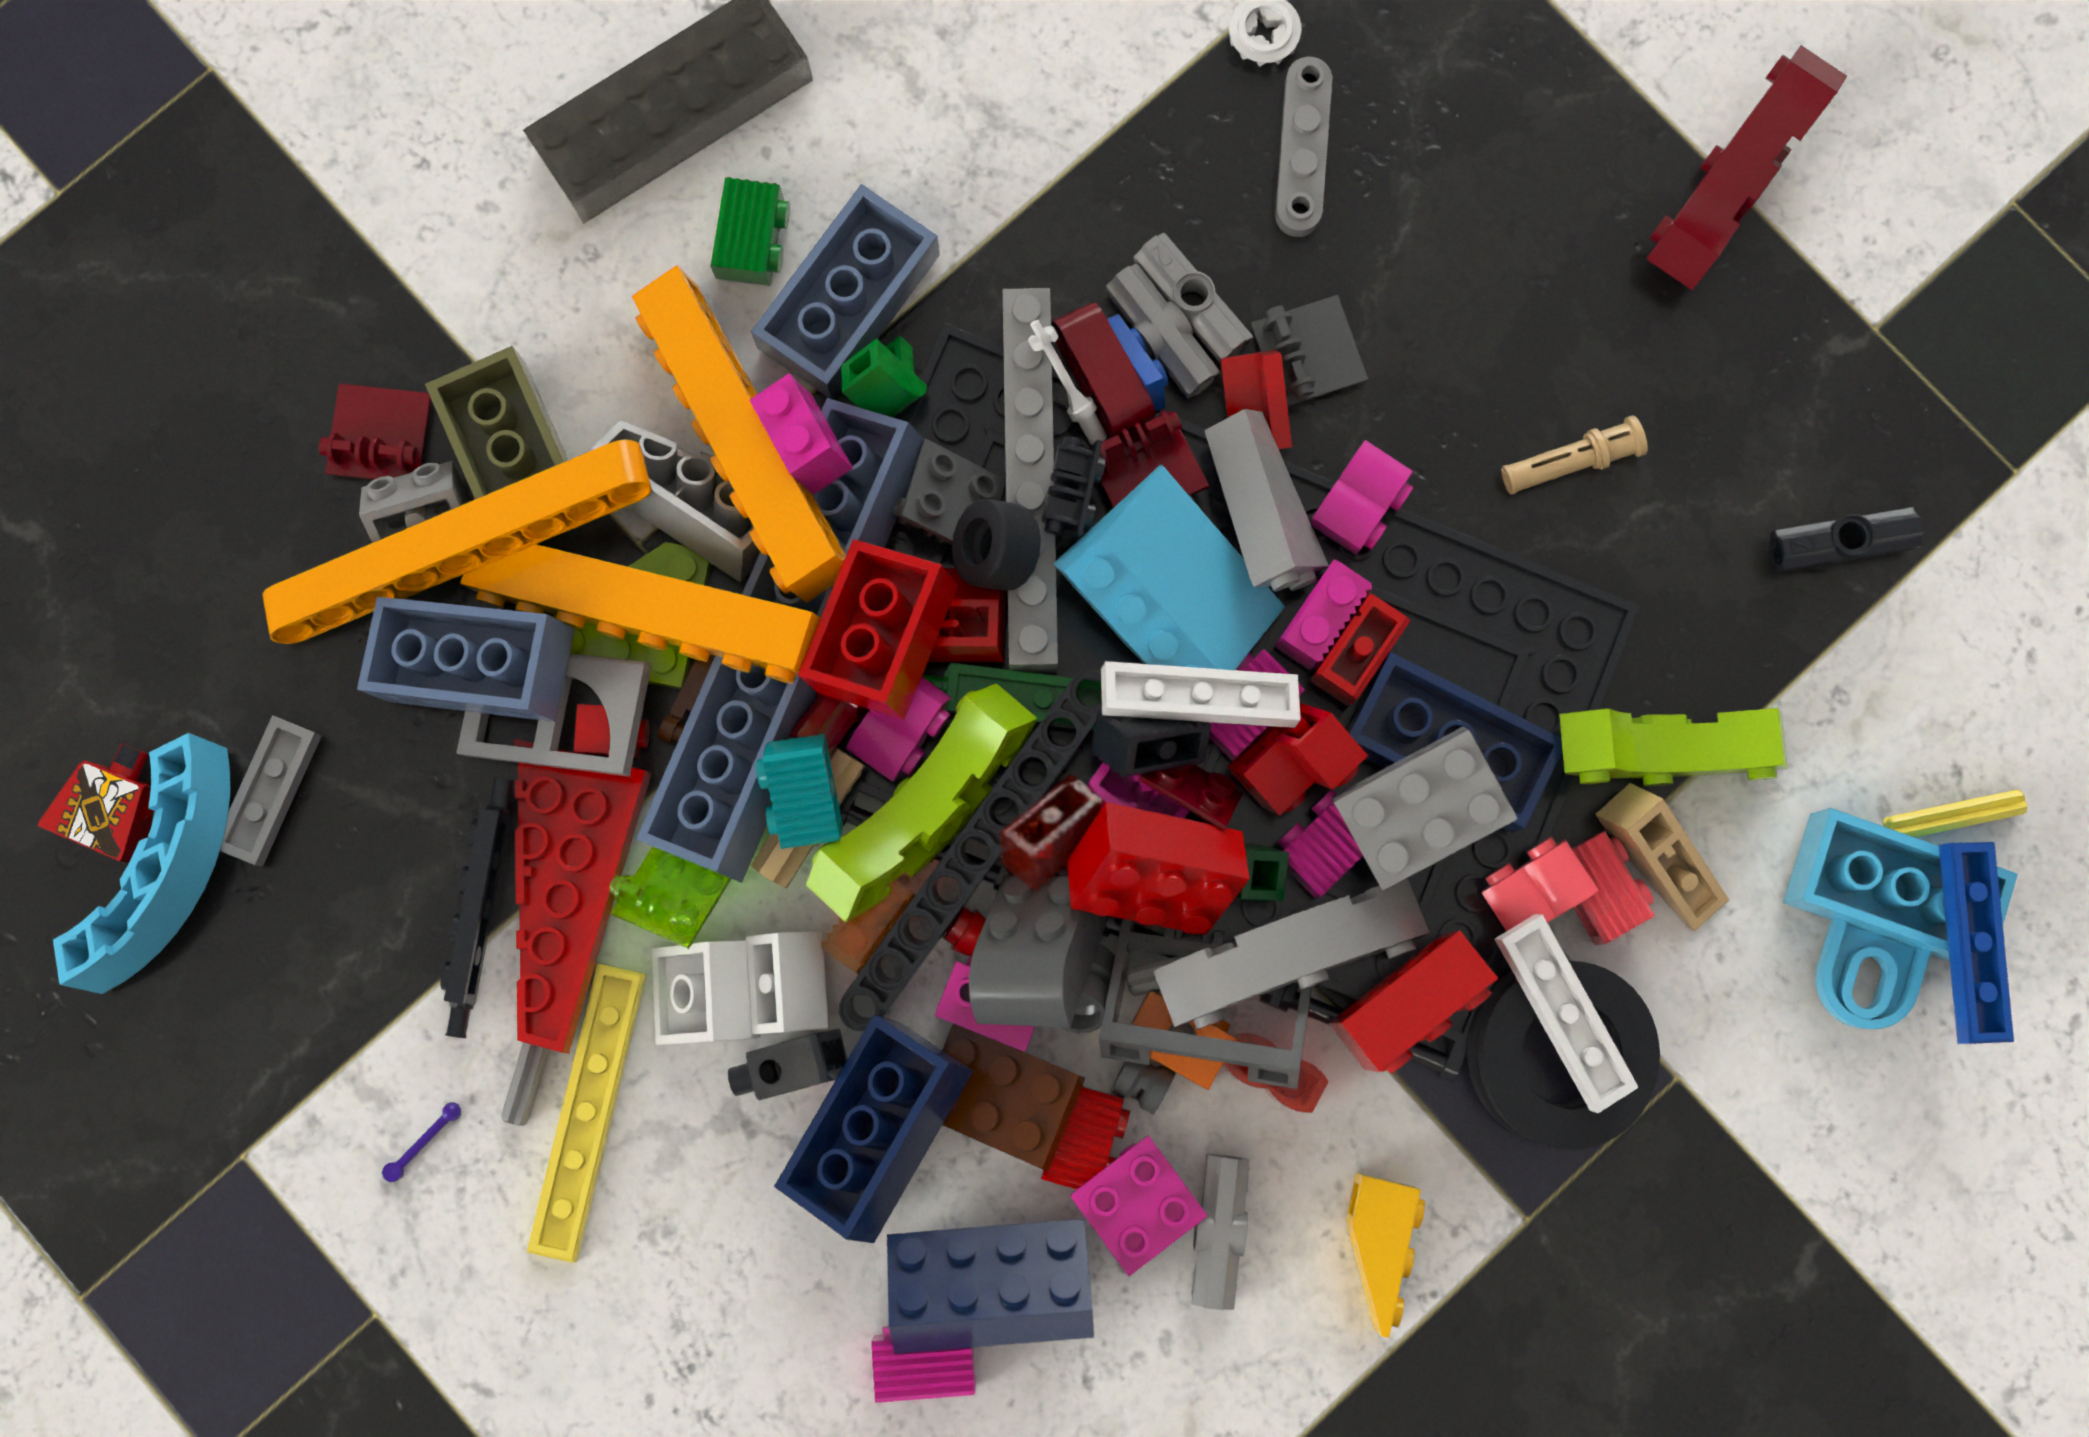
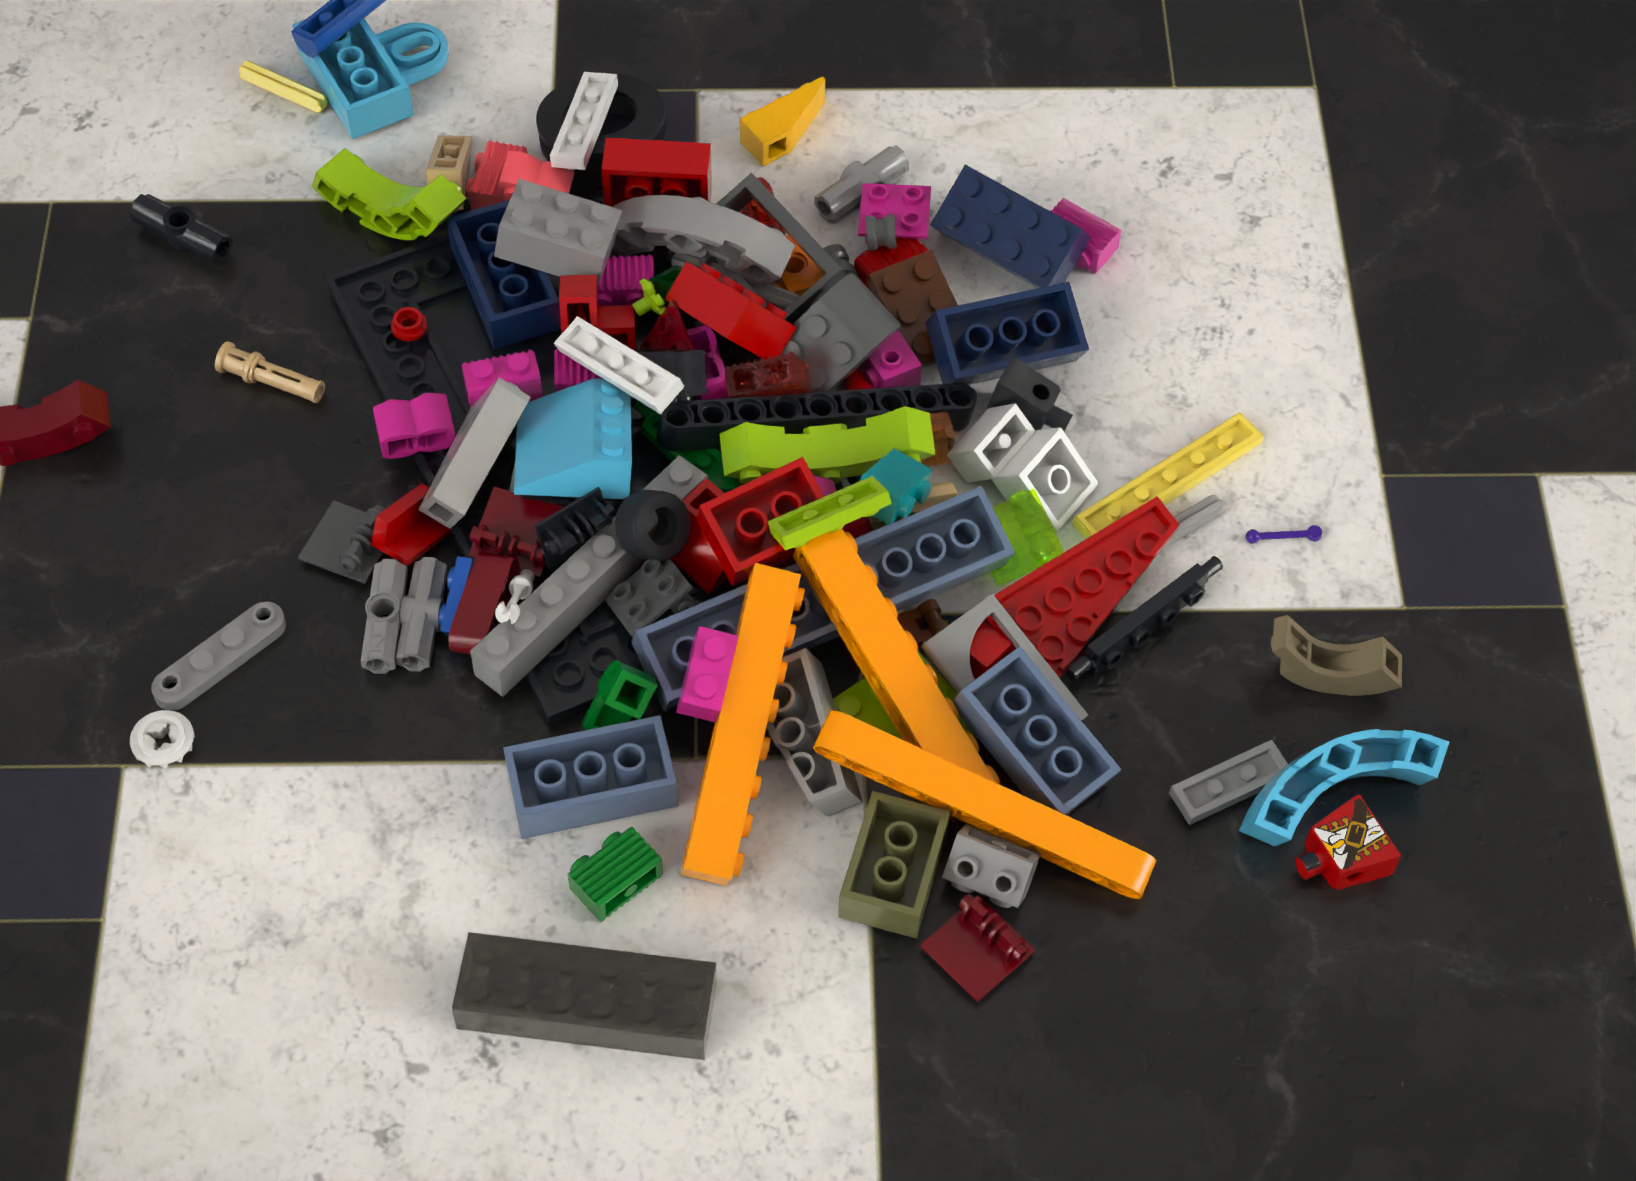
camera: 140 degrees left, 25 degrees down
red brick [1310,593,1411,707] -> none
none -> red plate [391,307,427,341]
none -> lime plant [632,278,666,317]
none -> lime plate [768,476,892,550]
none -> dark grey wheel [866,214,897,251]
none -> dark tan arch [1271,615,1402,696]

